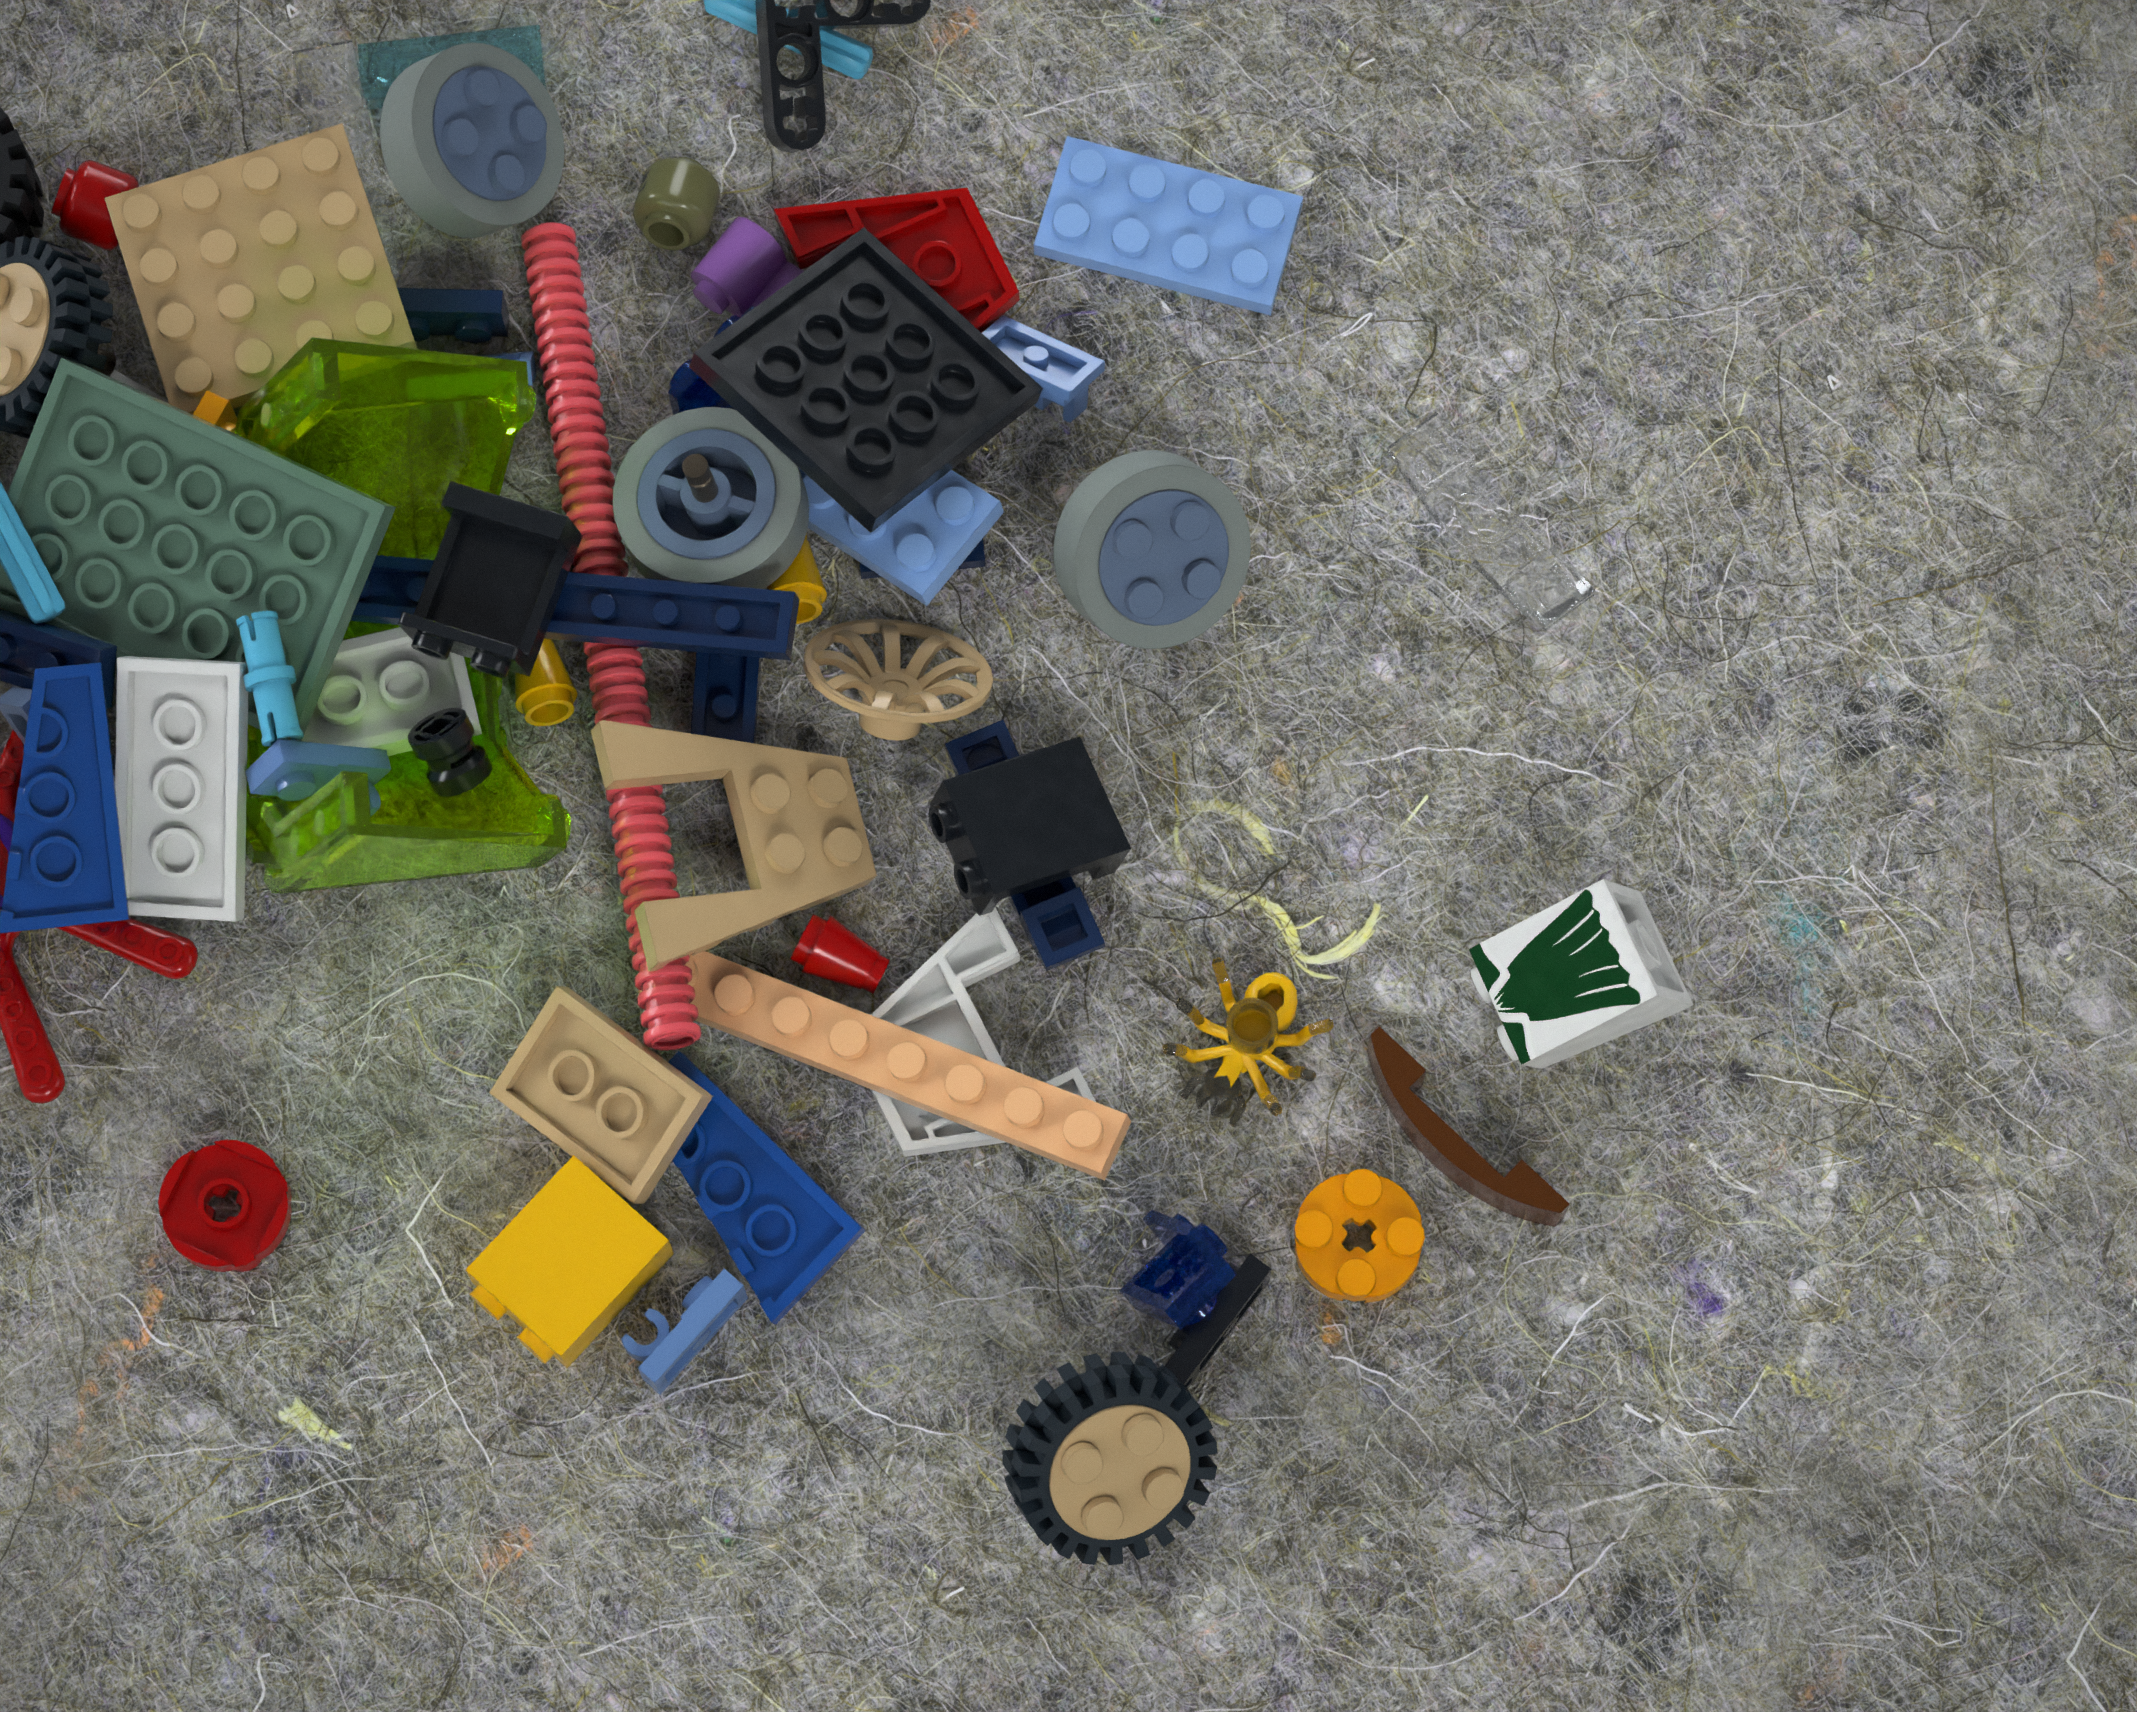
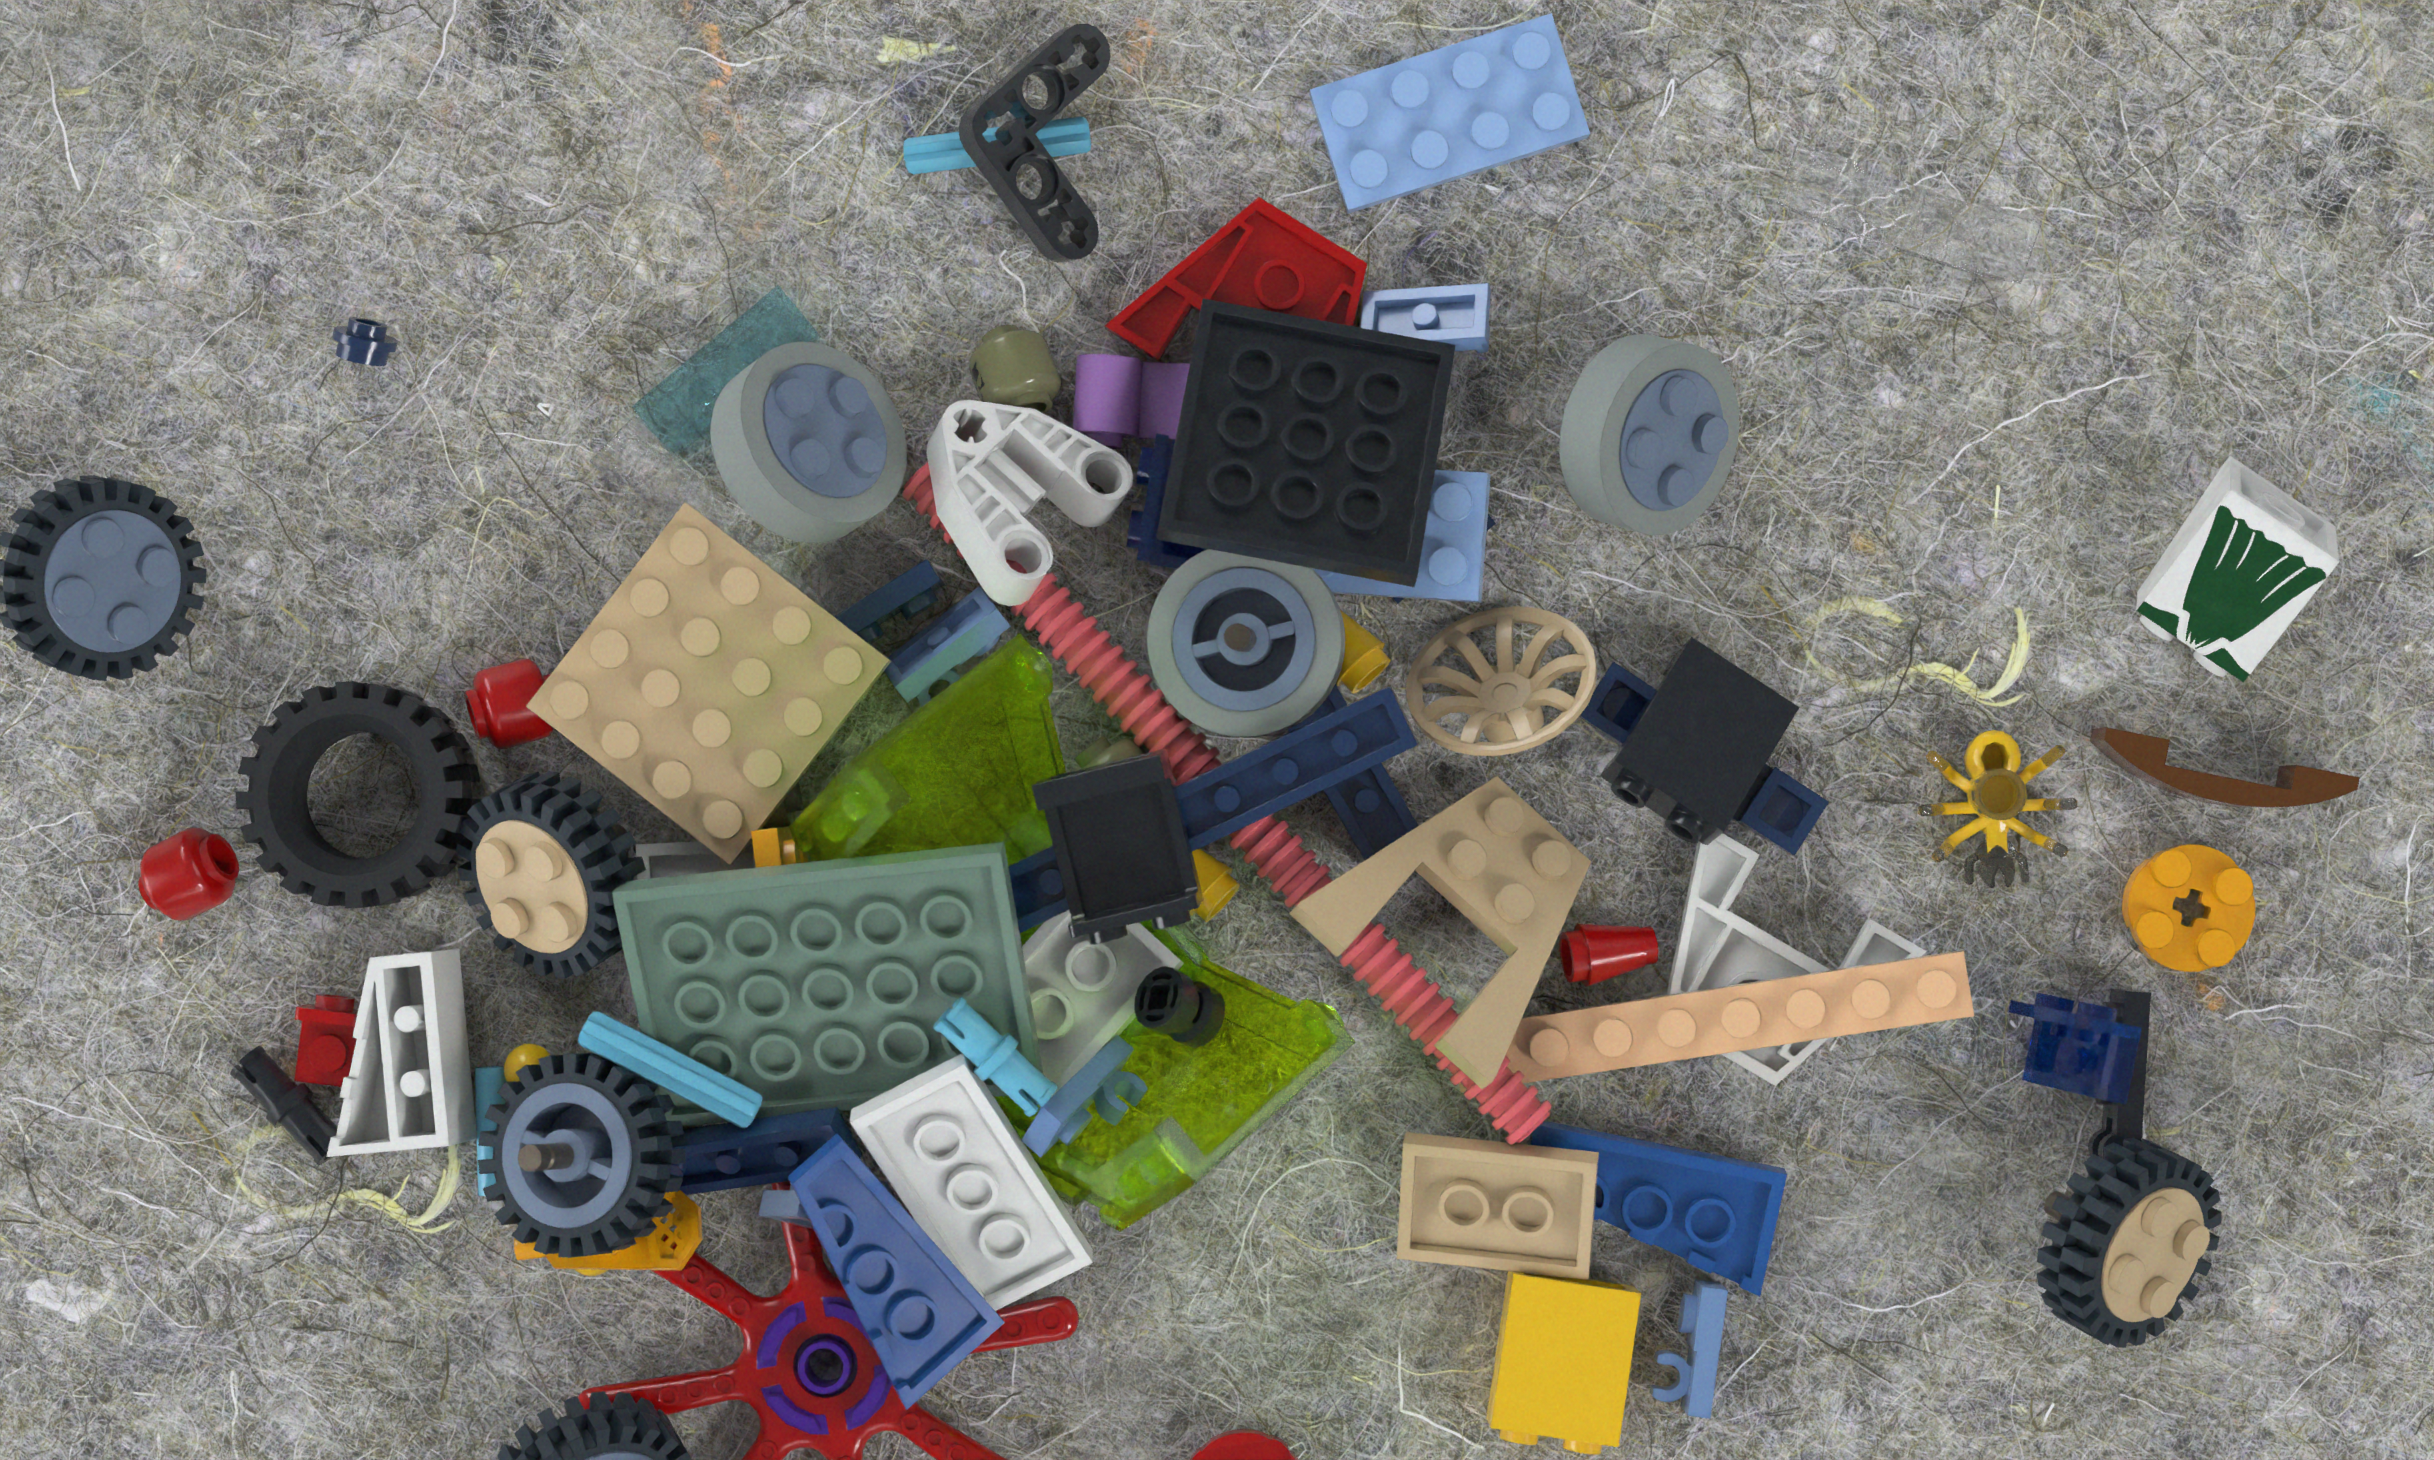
camera: 30 degrees left, 15 degrees up
none -> white connector [926,400,1133,606]

